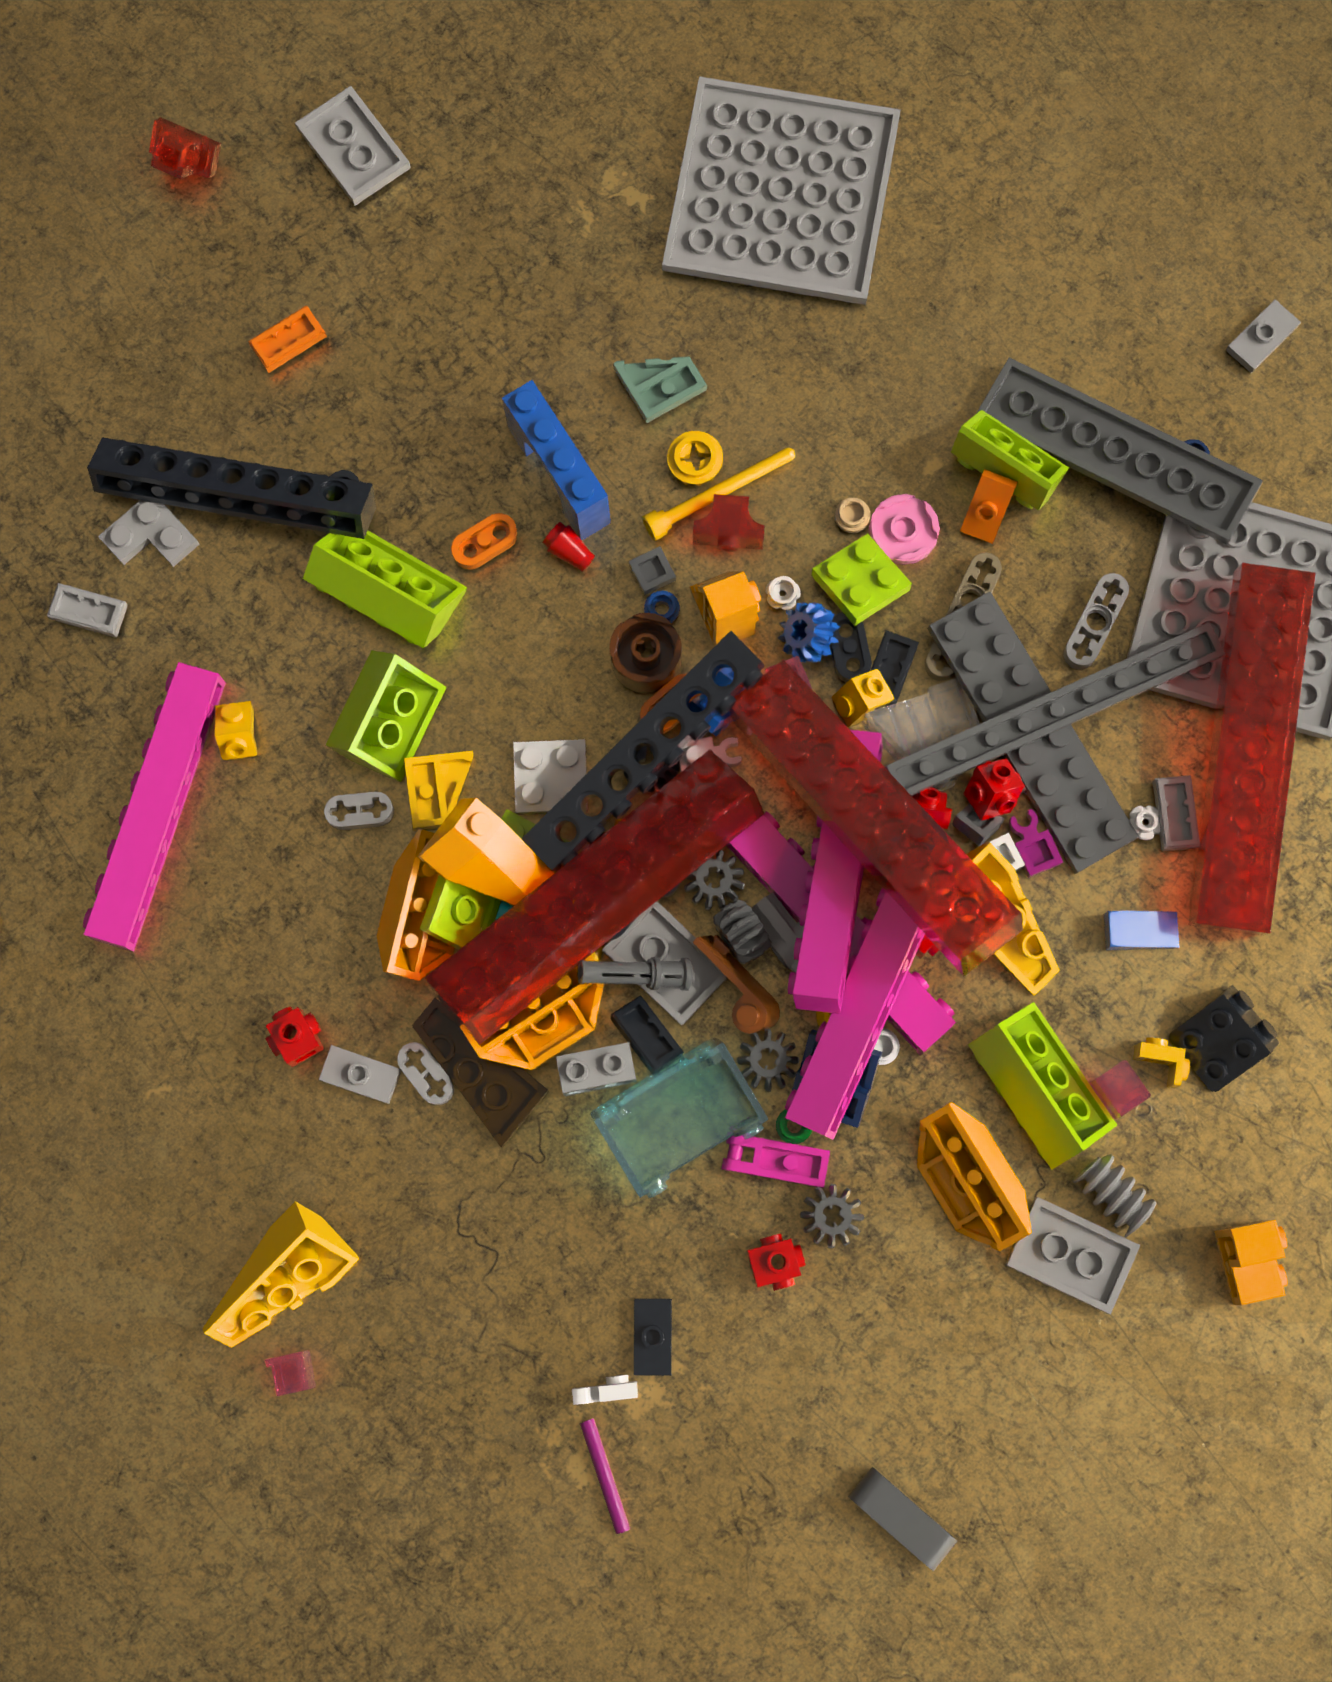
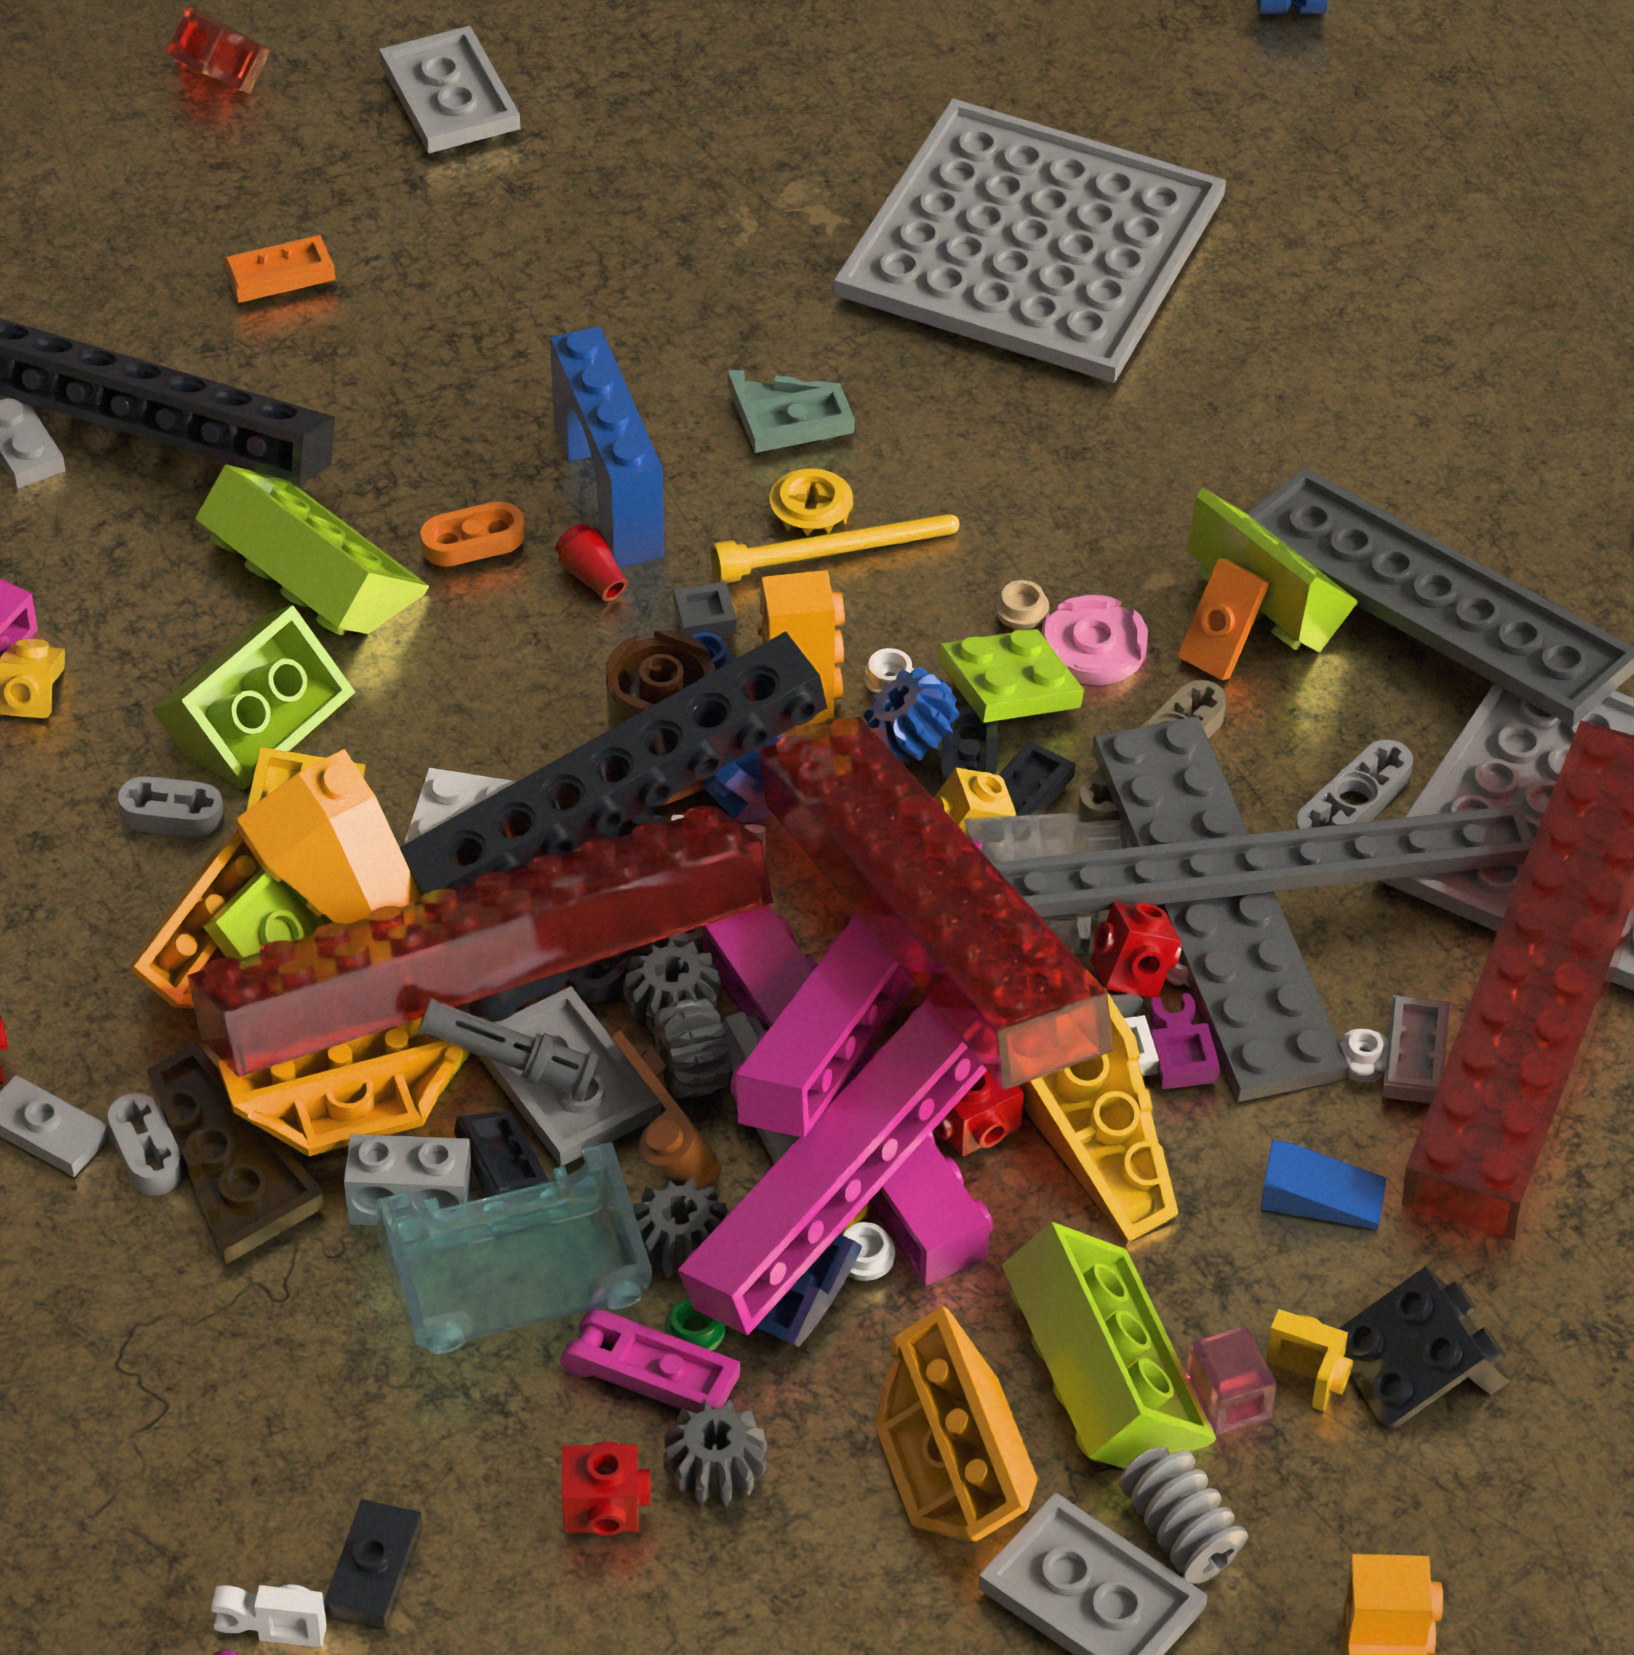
camera: 10 degrees right, 30 degrees down
clear red brick [693,494,765,552] -> none

